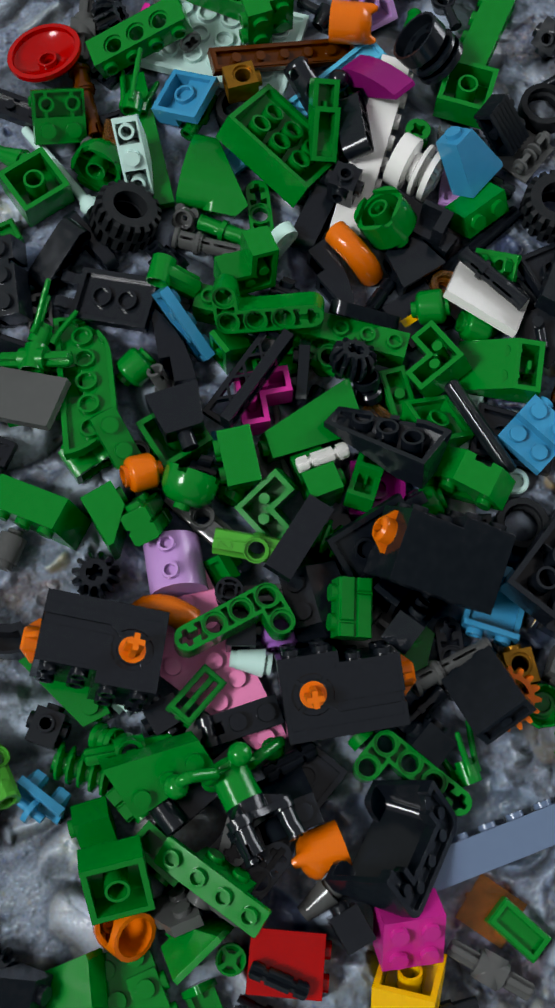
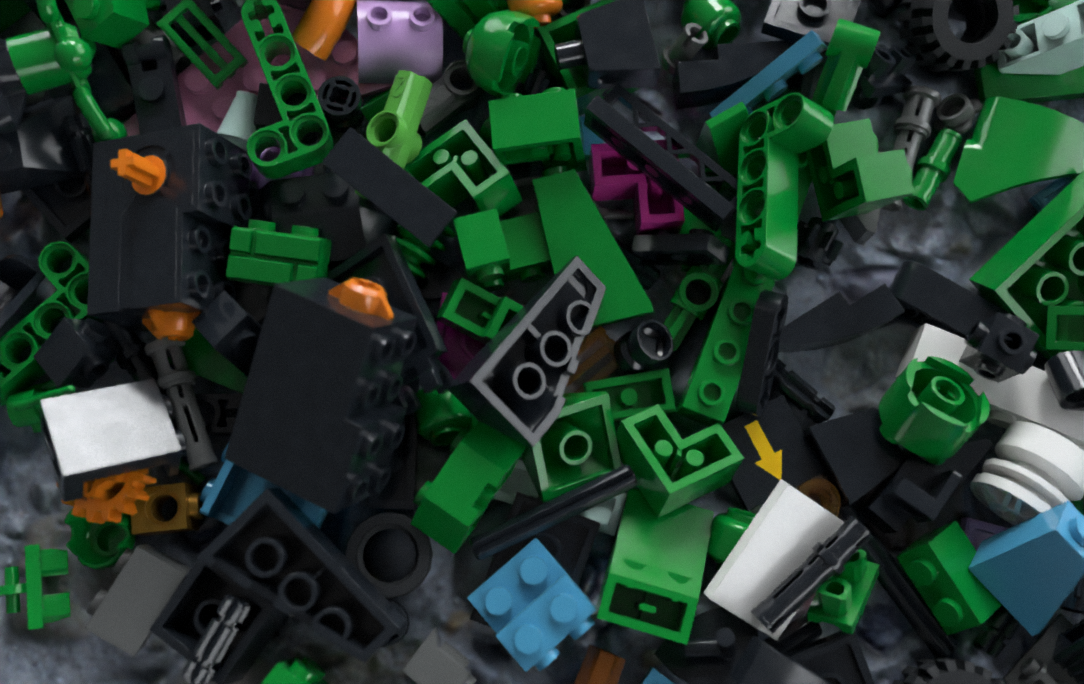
camera: 95 degrees right, 5 degrees up
green beam [246,180,274,232] -> none
light aqua beam [271,221,298,259] -> none
white axle [295,442,350,473] -> none
orange cylinder [325,221,383,287] -> none
black gear [329,337,377,382] -> none
green head [410,288,451,326] -> none
light aqua tile [510,468,529,497] -> none

